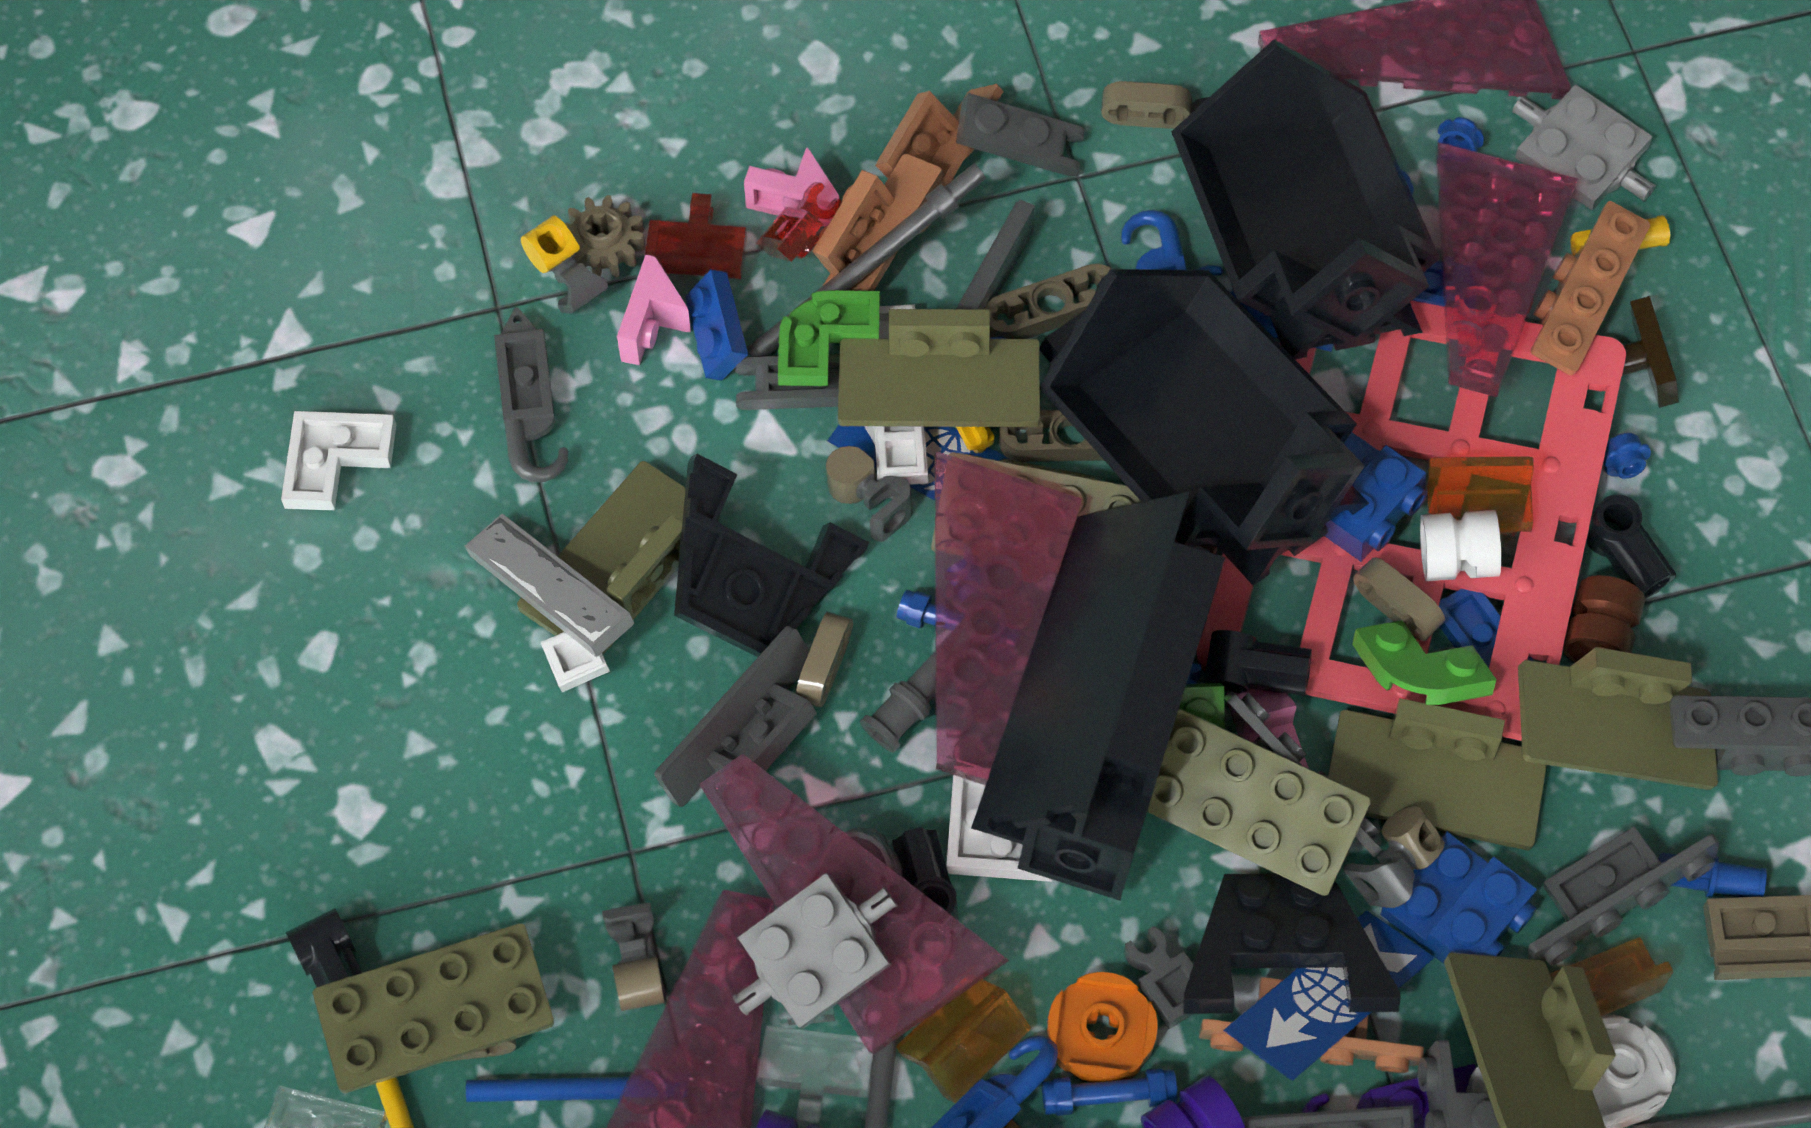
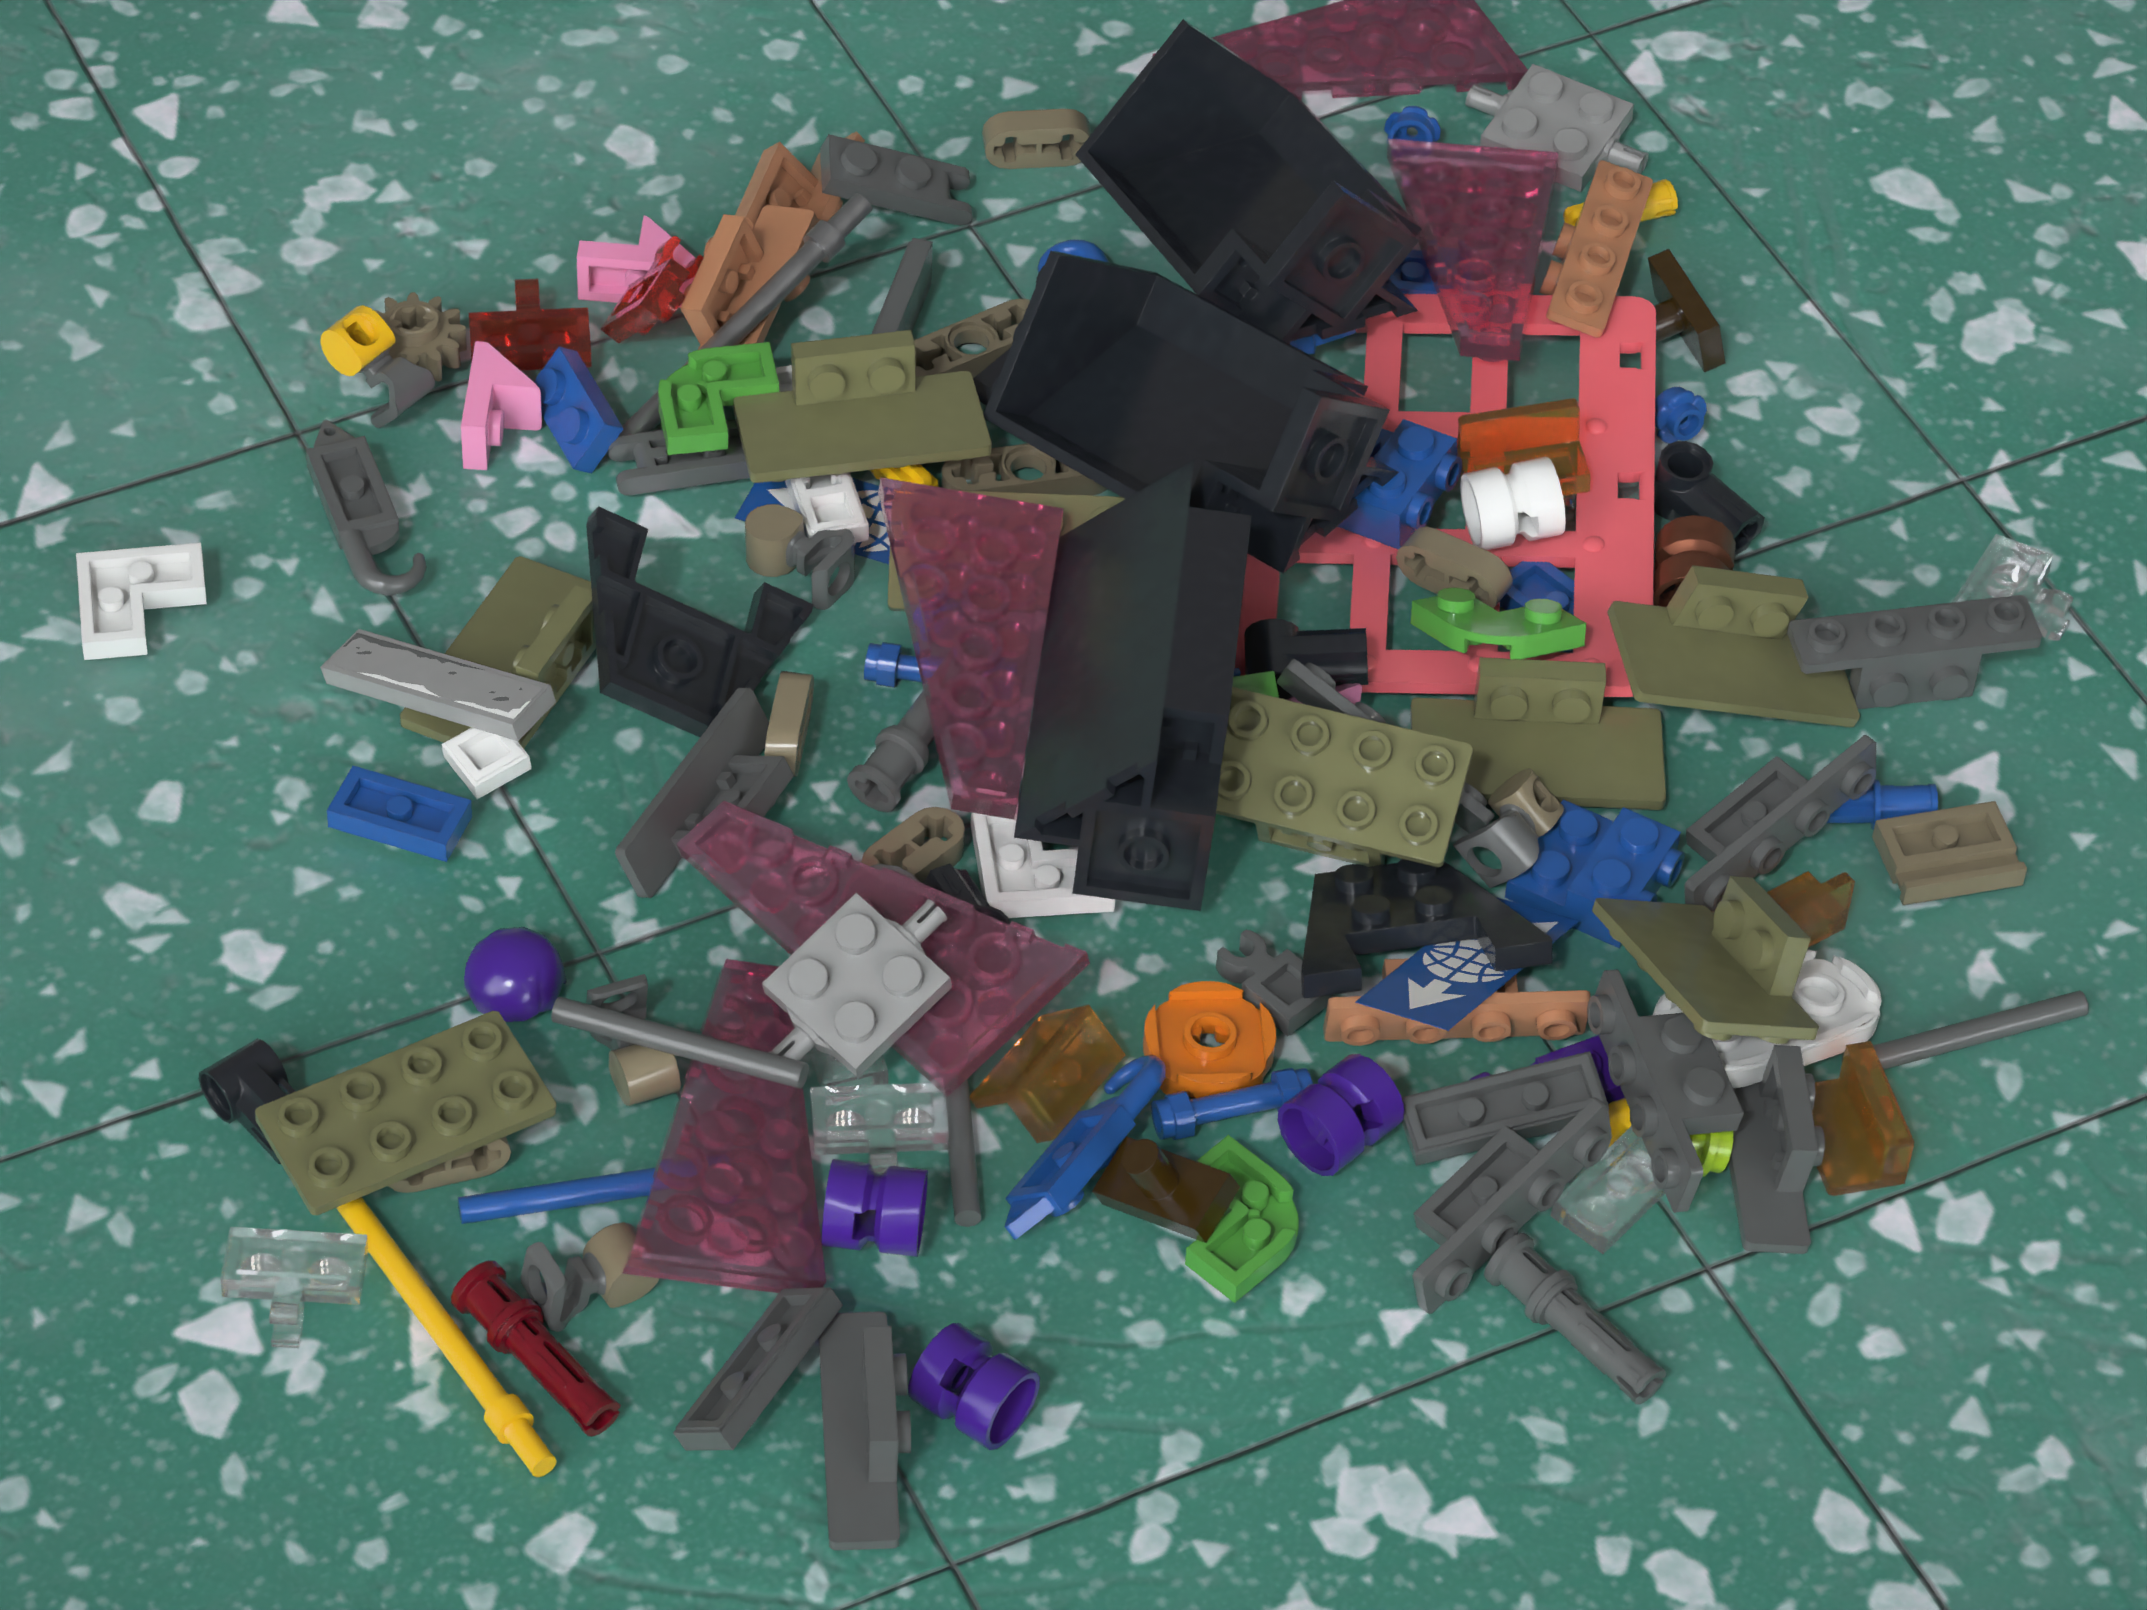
camera: 15 degrees left, 15 degrees down
none -> blue plate [327,766,472,862]
none -> dark purple hair [464,927,567,1022]
none -> dark grey bar [551,997,809,1089]
none -> dark tan beam [861,807,965,883]

